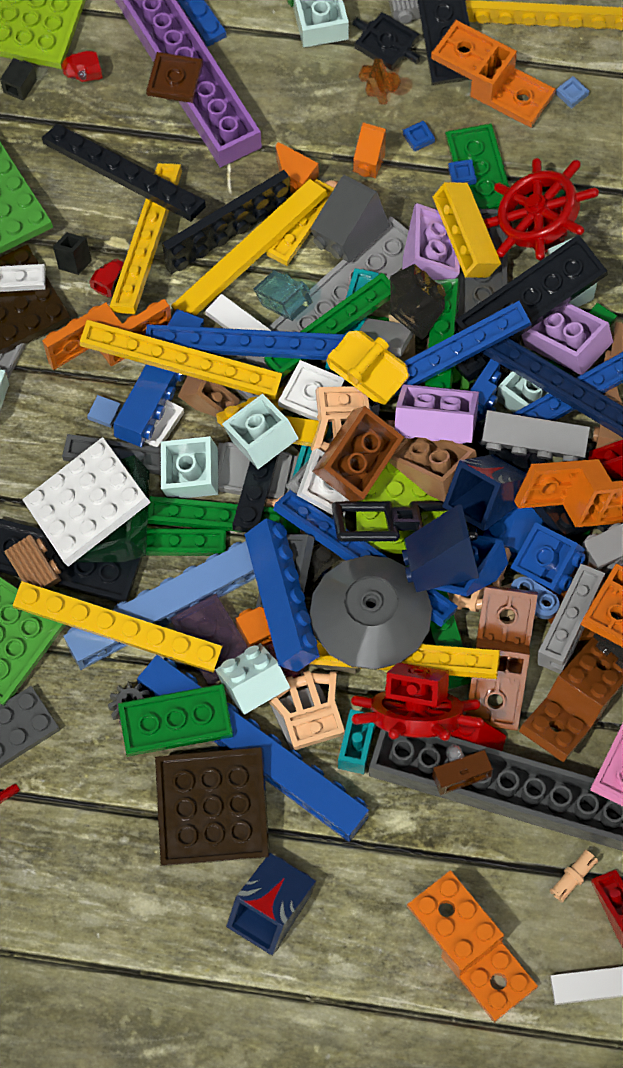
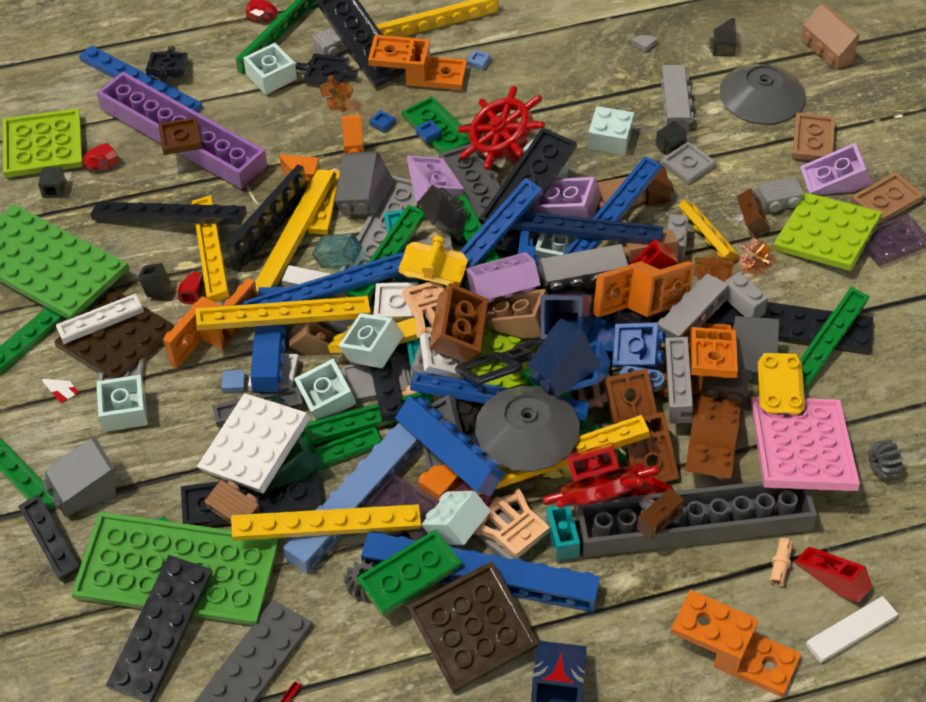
camera: 25 degrees left, 15 degrees down
yellow brick [432,182,501,278] -> none

